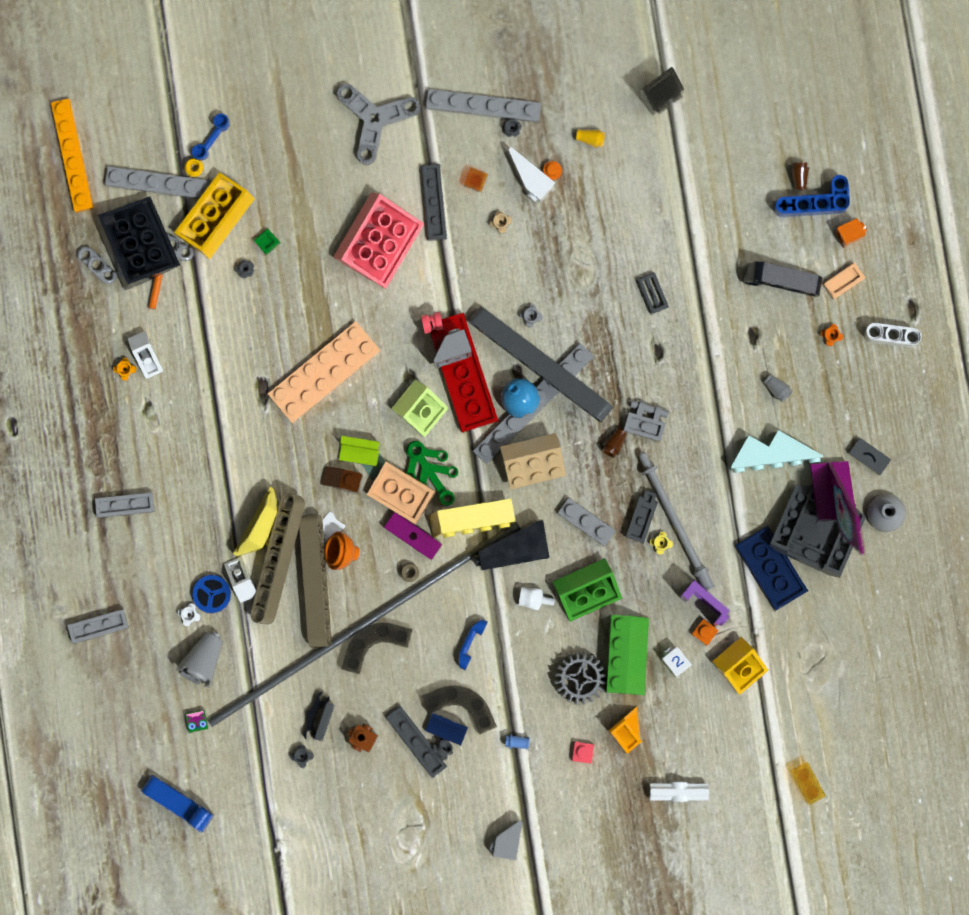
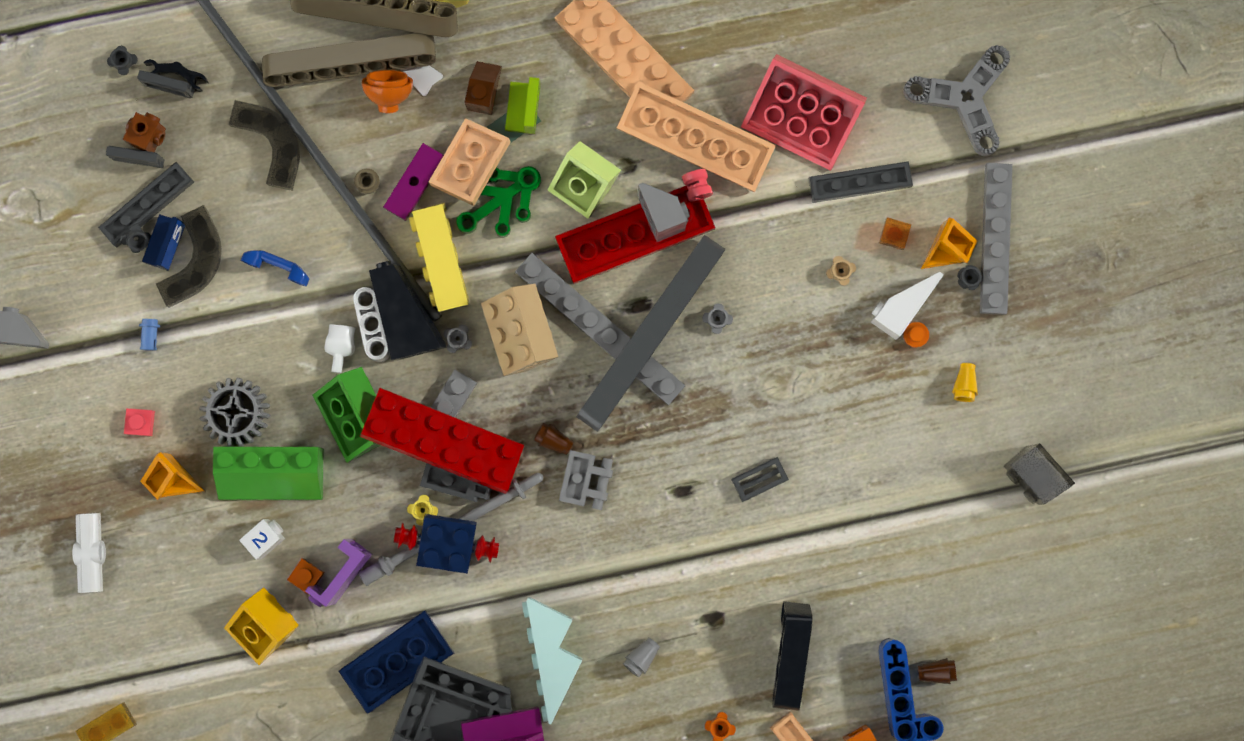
camera: 85 degrees right, 0 degrees up
dark azure cylinder [501,378,540,418] -> none
none -> dark grey tile [106,146,165,168]
none -> white beam [353,287,390,362]
none -> red plate [360,388,524,494]
none -> dark blue plate [393,514,499,574]
none -> light grey plate [444,325,472,353]
none -> light nougat plate [616,81,776,192]
none -> light orange slope [921,218,978,269]

